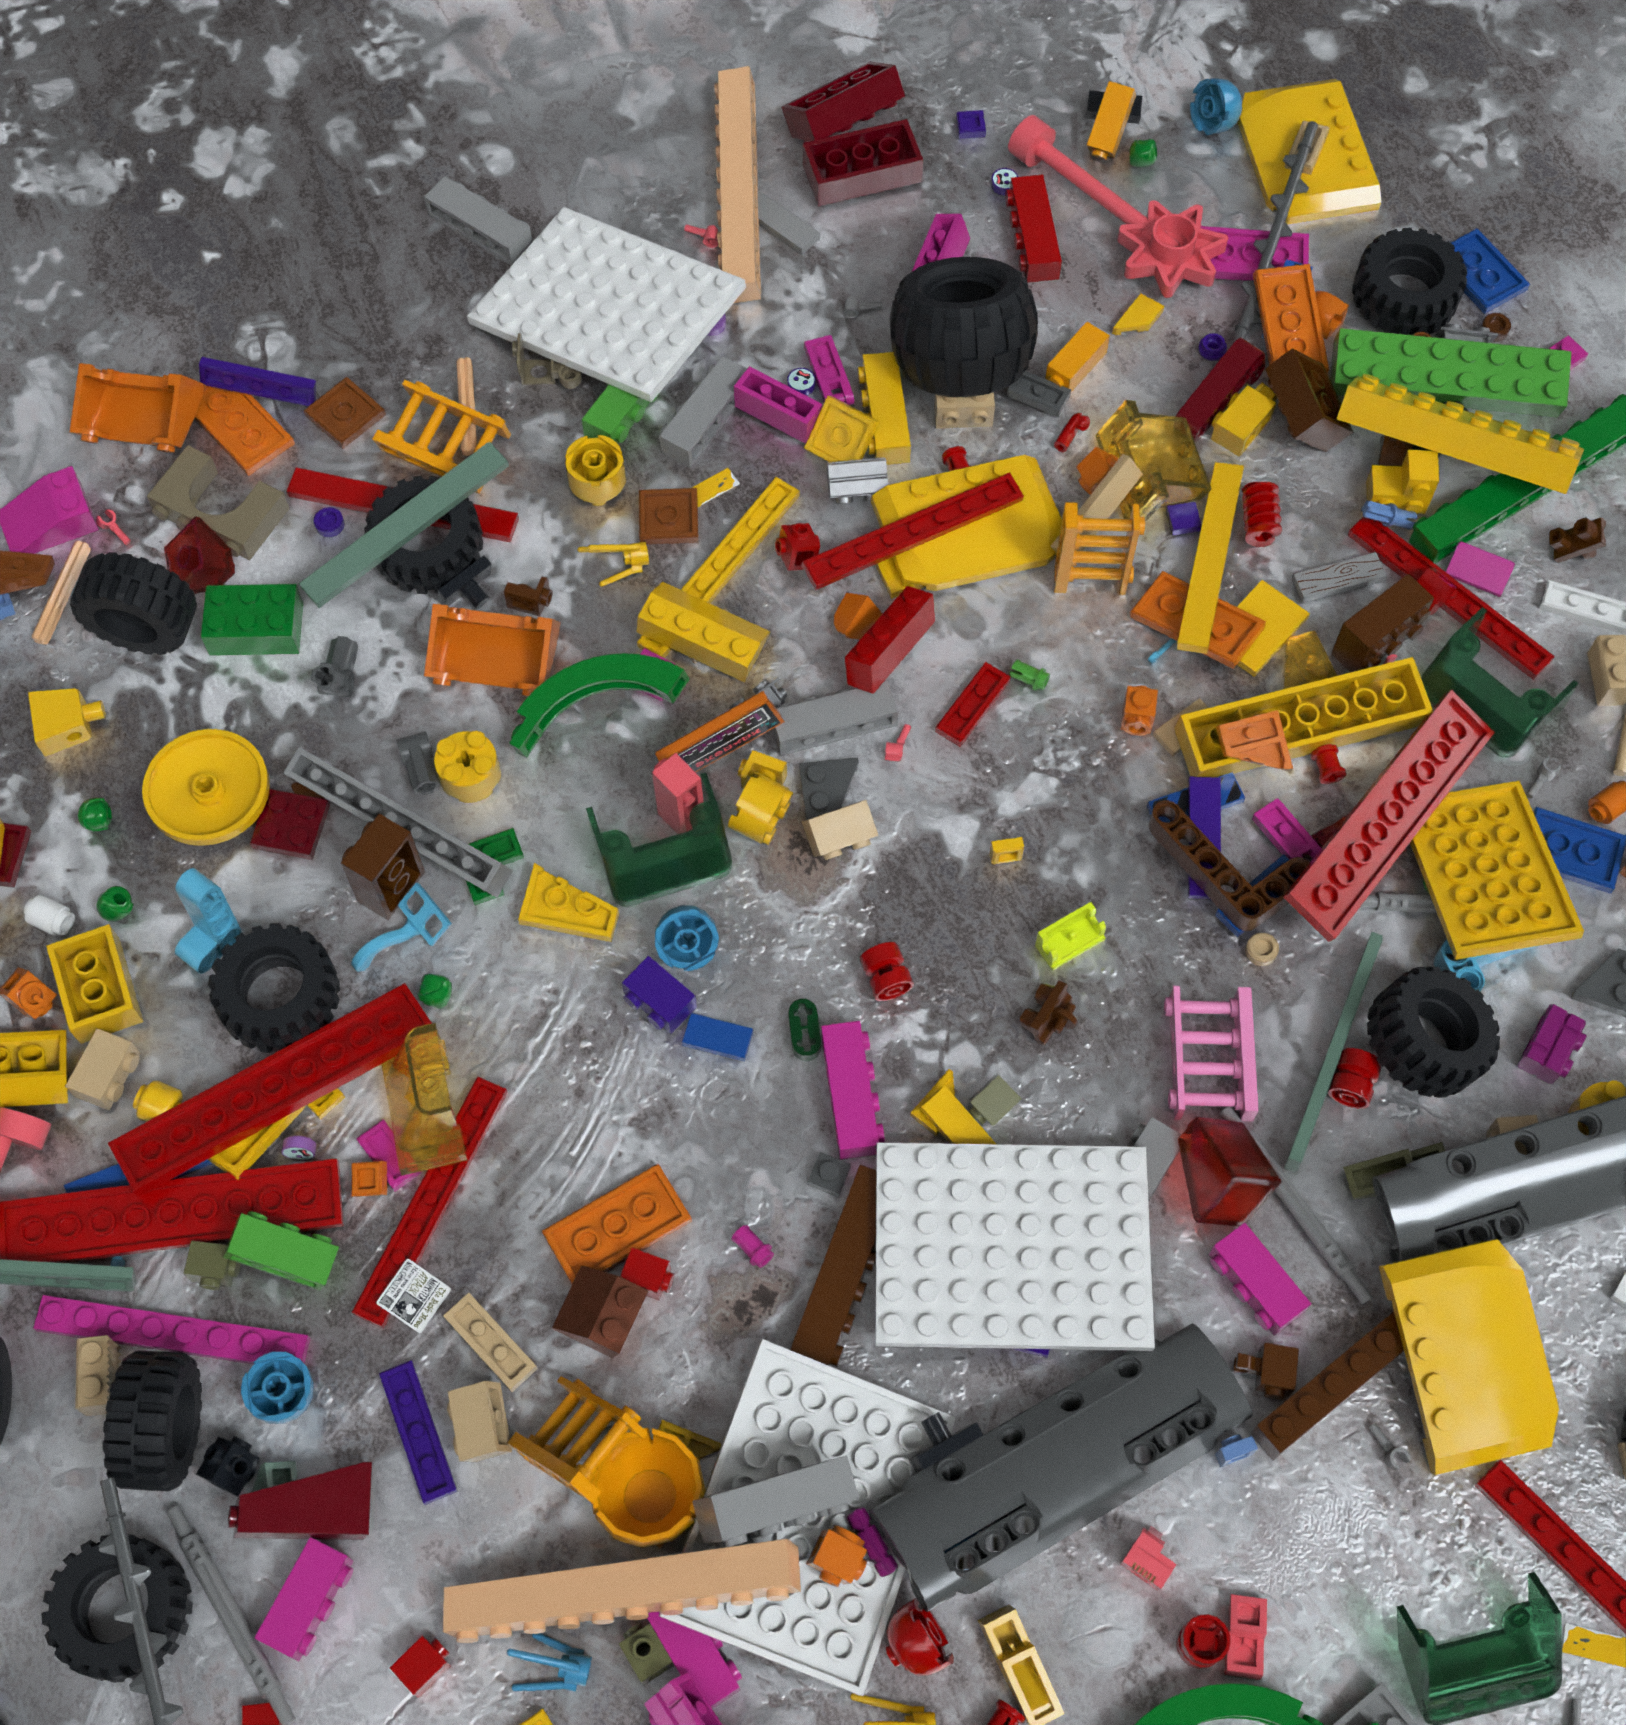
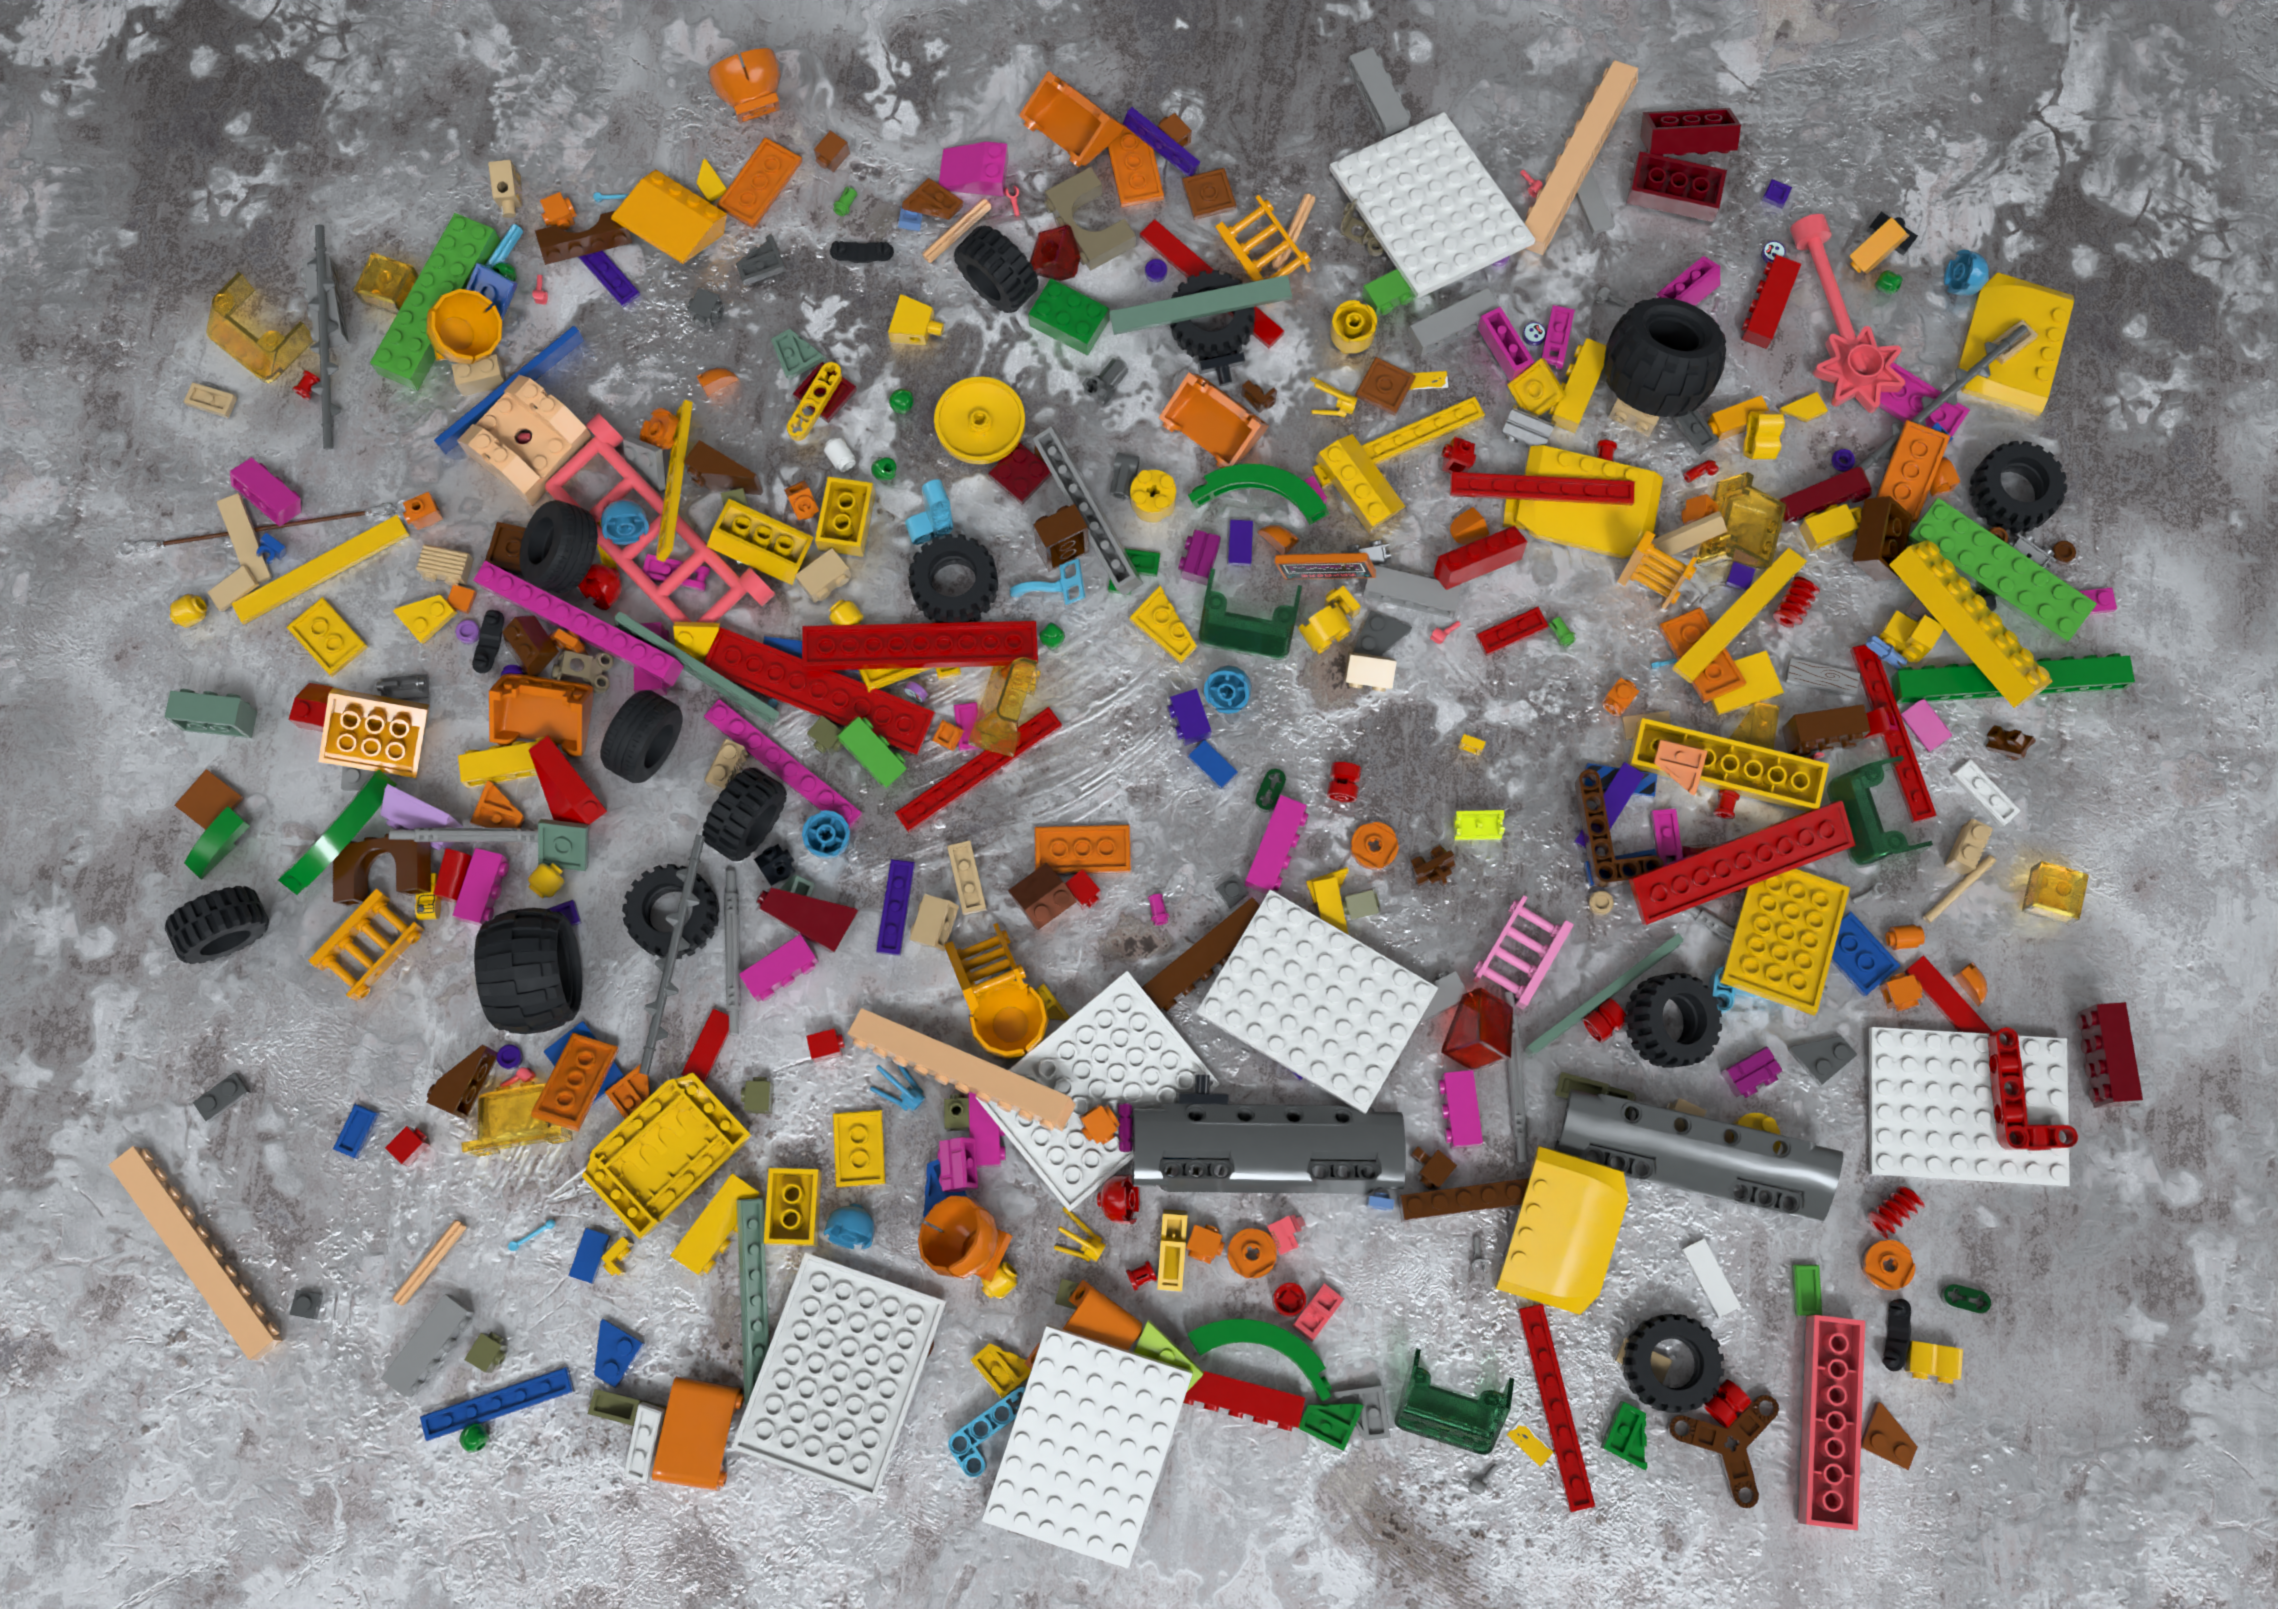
camera: 30 degrees right, 10 degrees up
sticker [377,1259,451,1333] -> none
coral brick [652,753,705,838] -> none
light grey brick [692,1455,859,1549] -> none
blue tile [1451,228,1530,314] -> none
none -> dark orange brick [1158,113,1192,148]
none -> magenta brick [1178,530,1221,585]
none -> orange brick [1186,1224,1225,1264]
none -> orange plate [1227,1228,1277,1279]
none -> dark purple tile [1228,520,1253,567]
none -> orange brick [1257,524,1299,555]
none -> orange plate [1351,822,1399,871]
none -> yellow brick [1743,411,1785,460]

